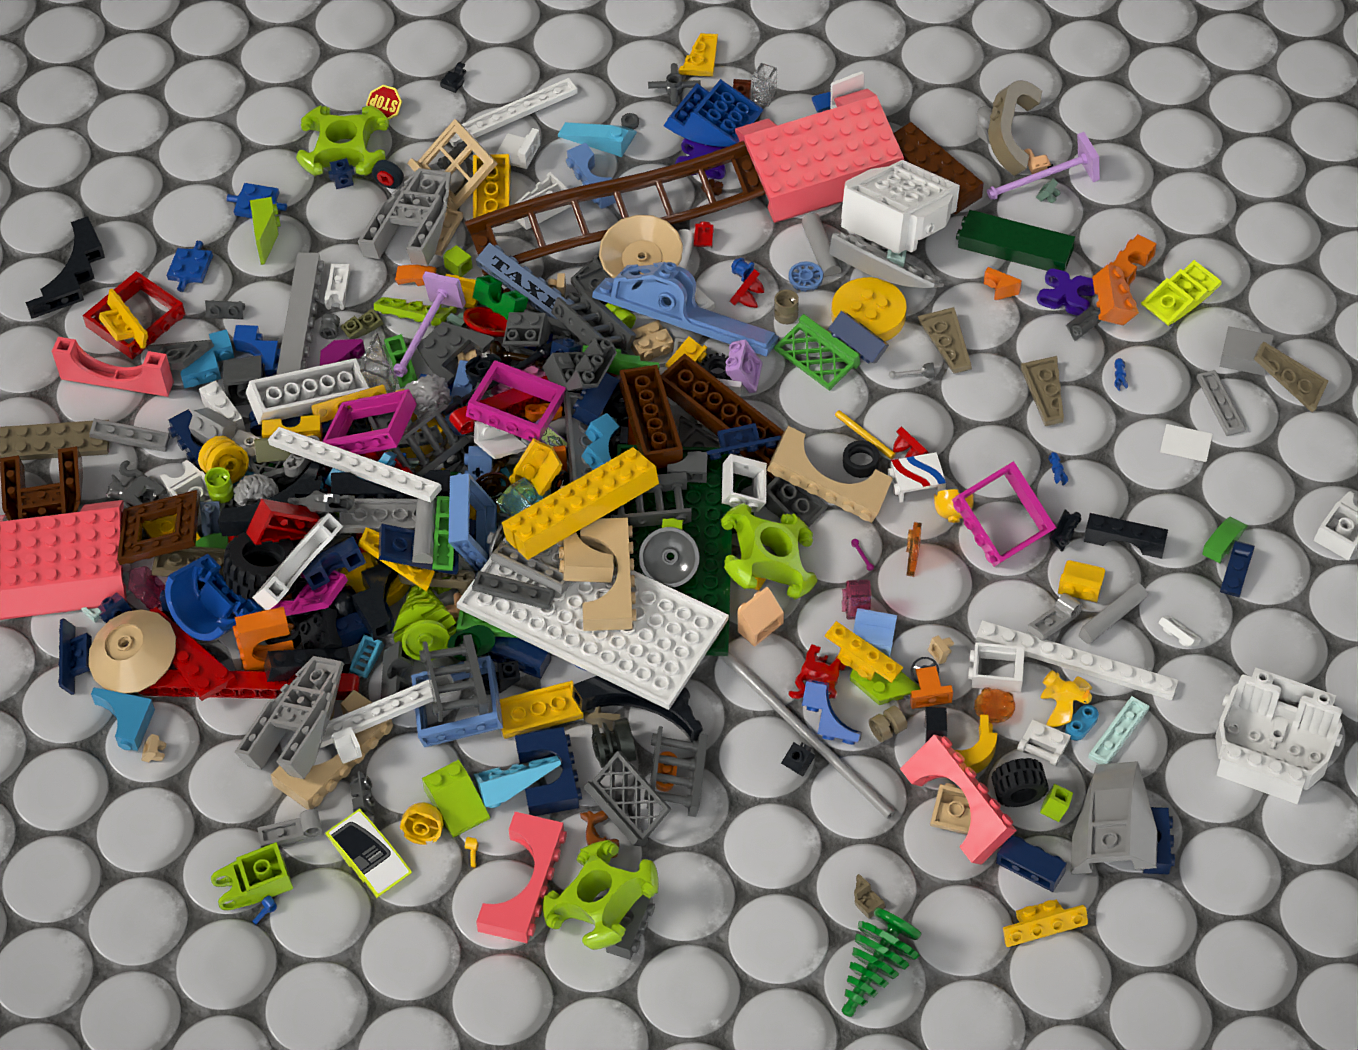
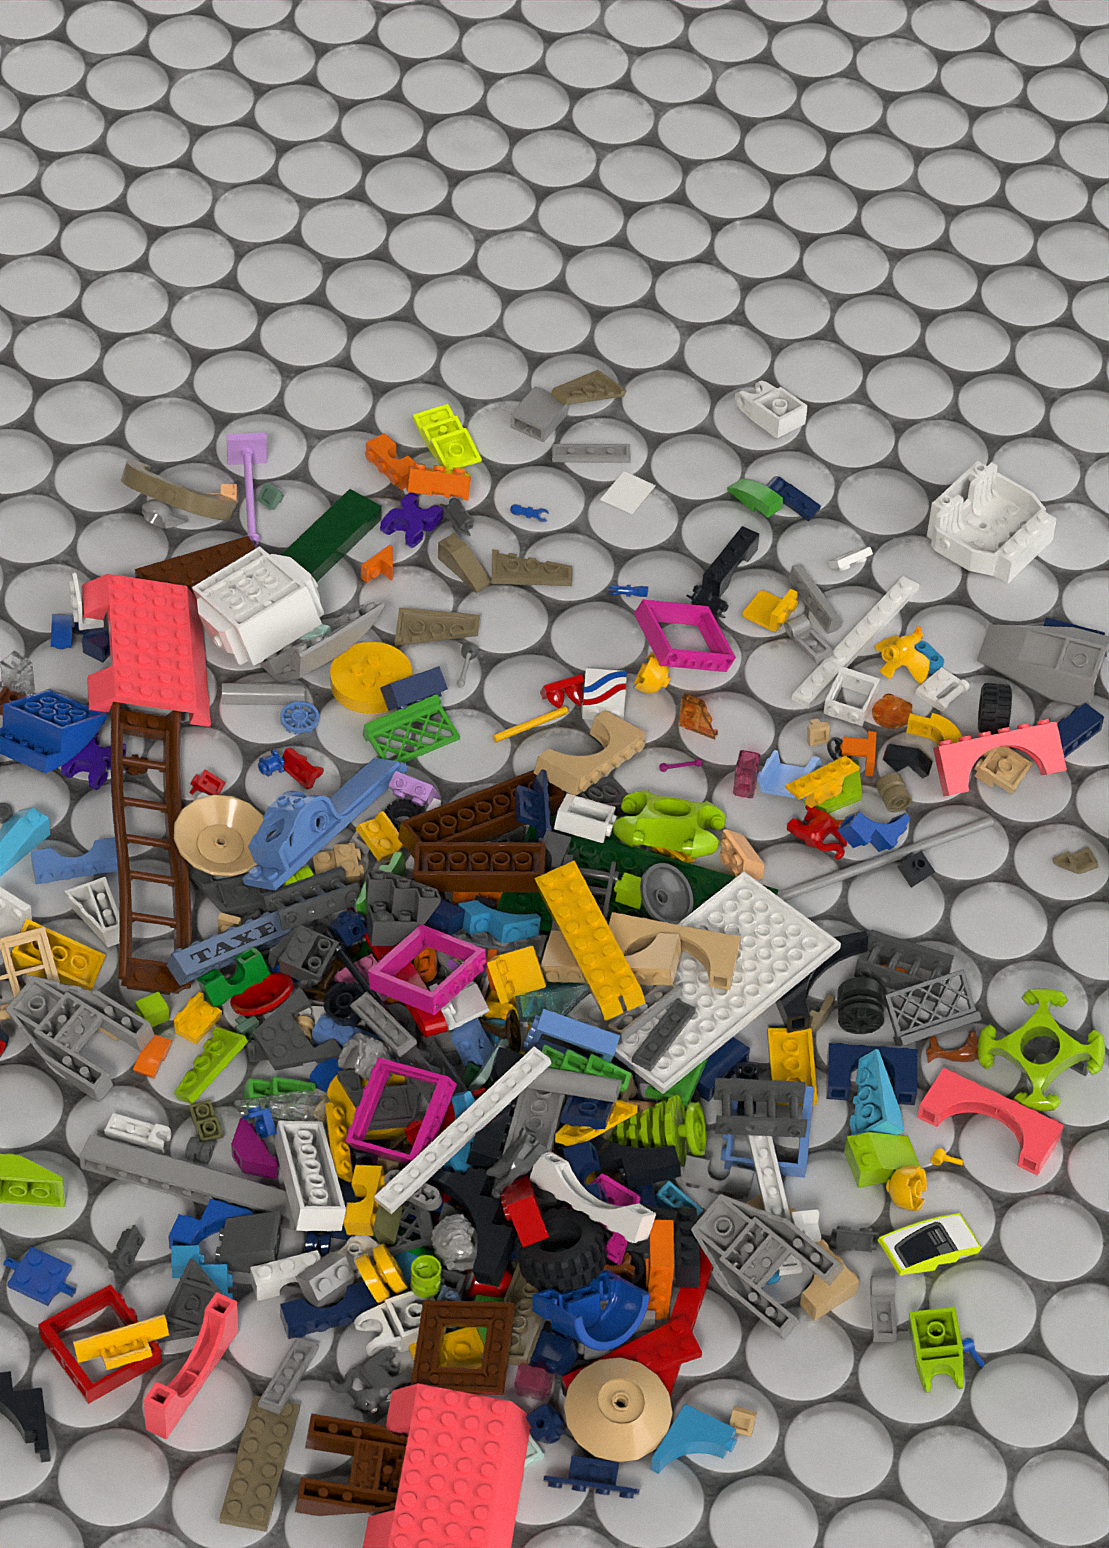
camera: 80 degrees left, 5 degrees down
lavender tile [393,271,466,377] -> none
dark green piece [447,625,495,661] -> none
dark tan wheel [774,289,799,325] -> none
black tyre [843,440,880,478] -> none
lime brick [1040,784,1073,822] -> none
light aqua tile [1088,696,1149,764] -> none
none -> blue bracket [242,1106,277,1139]
none -> light grey tile [350,992,417,1057]
none -> dark tan slope [438,533,492,593]

